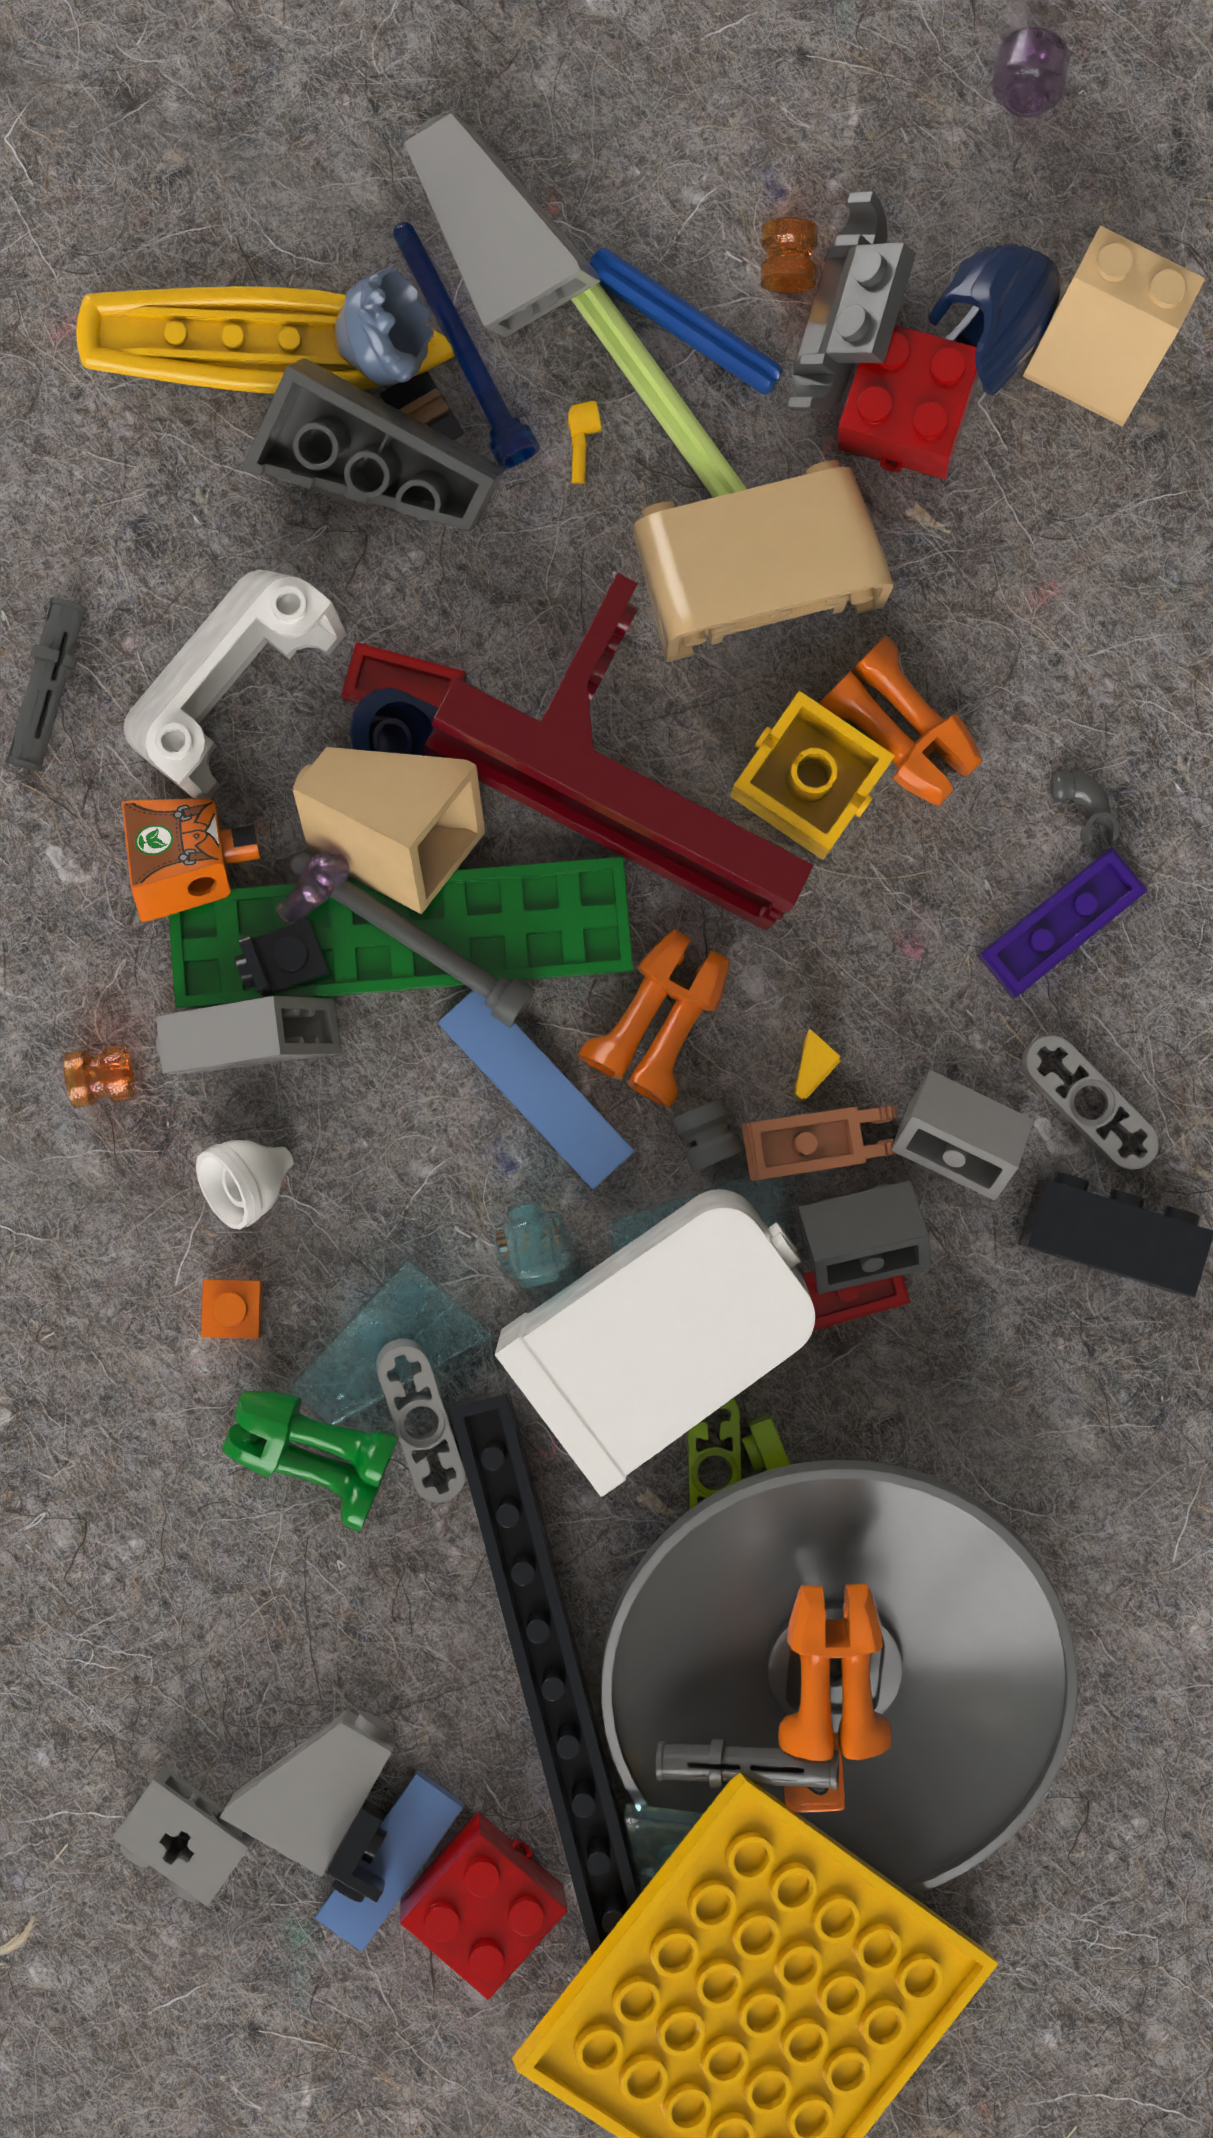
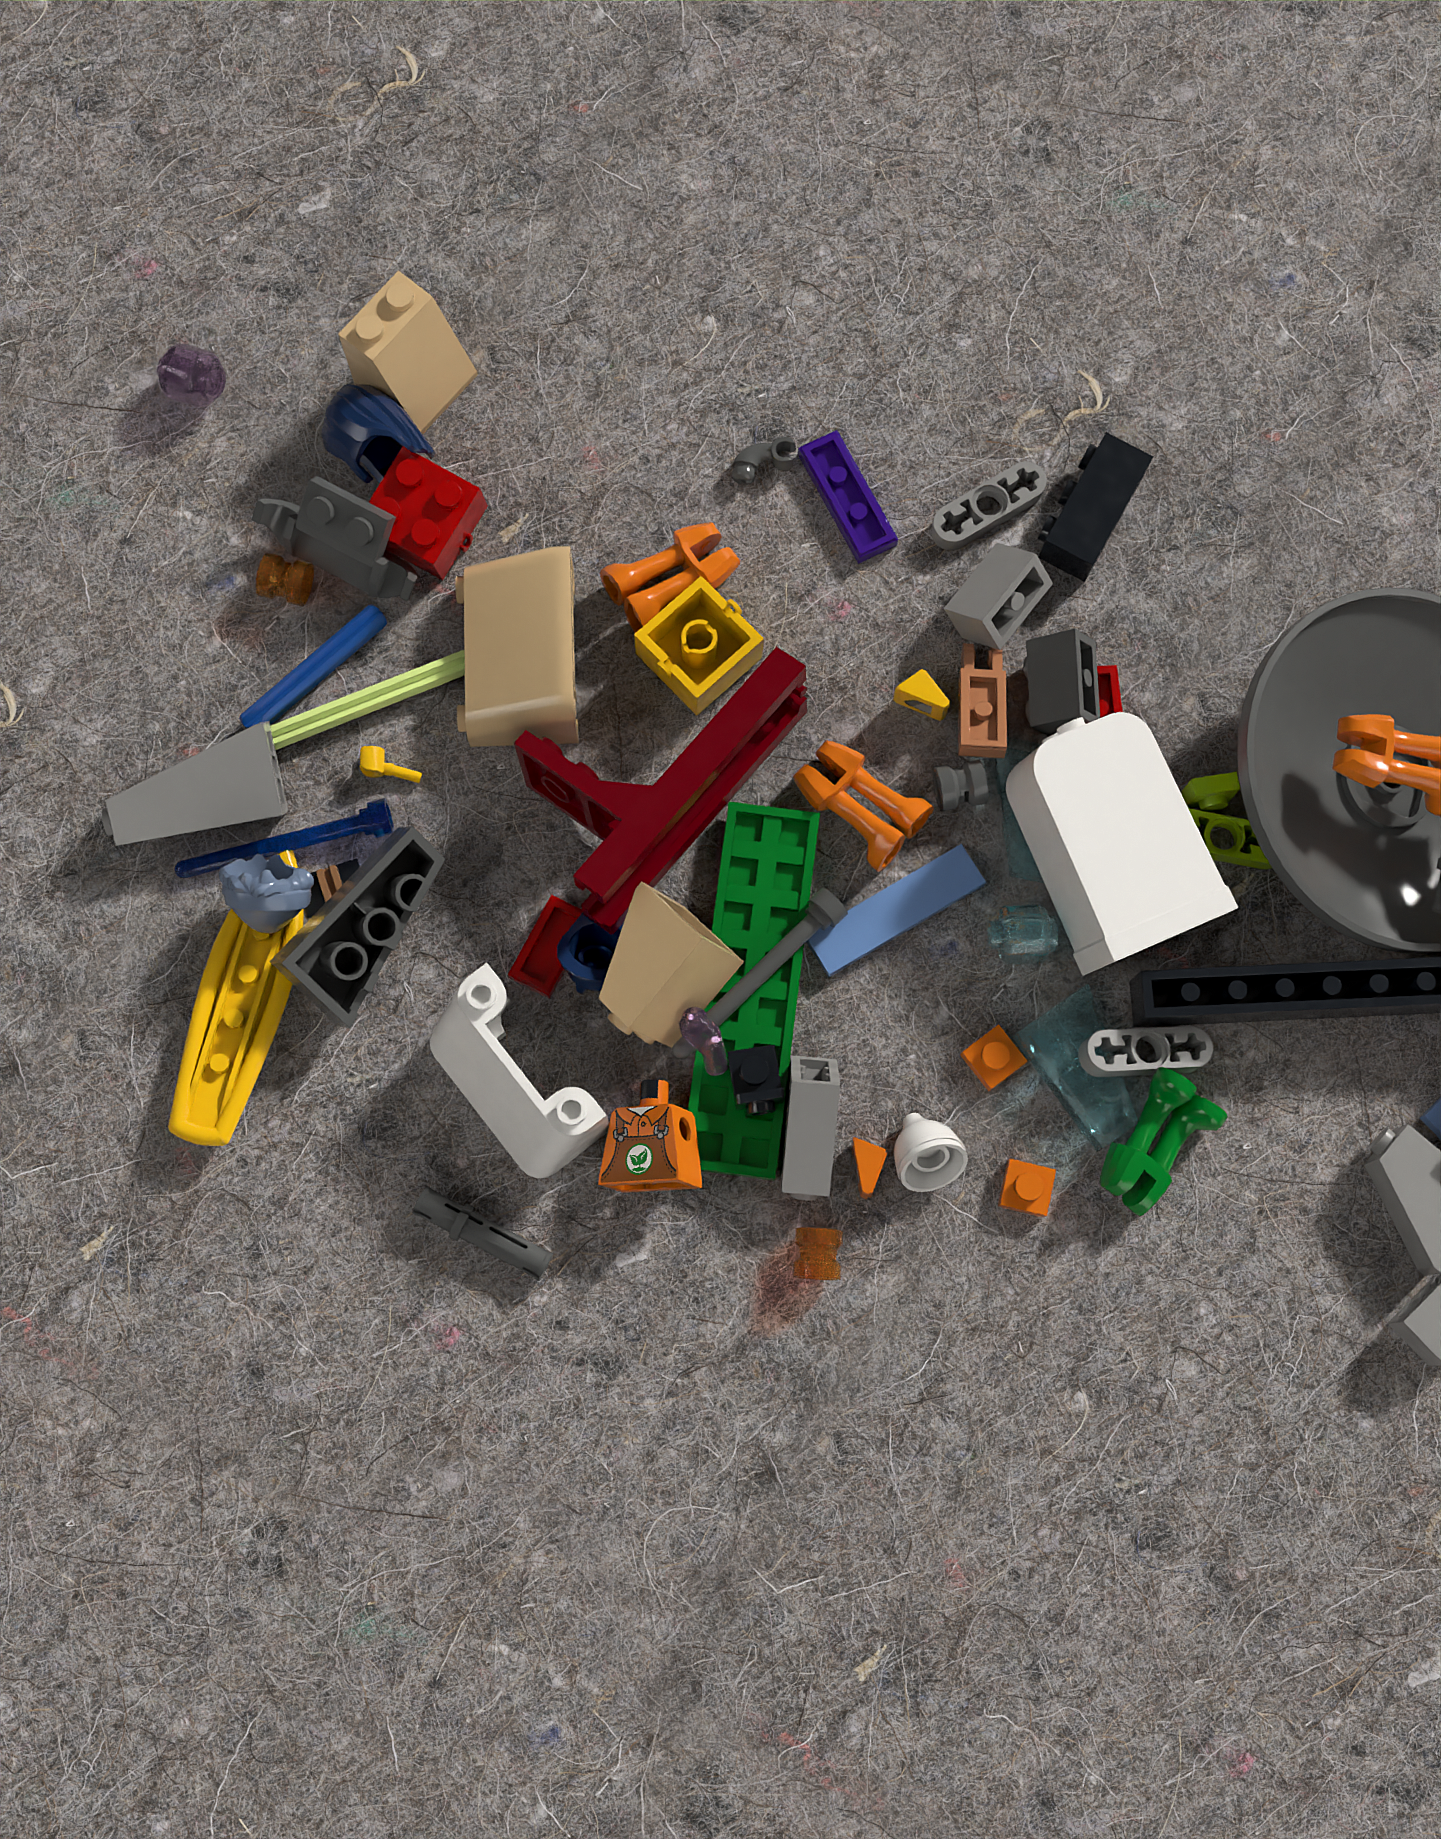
camera: 80 degrees left, 10 degrees down
none -> orange slope [851,1137,887,1199]
none -> orange plate [960,1024,1028,1092]

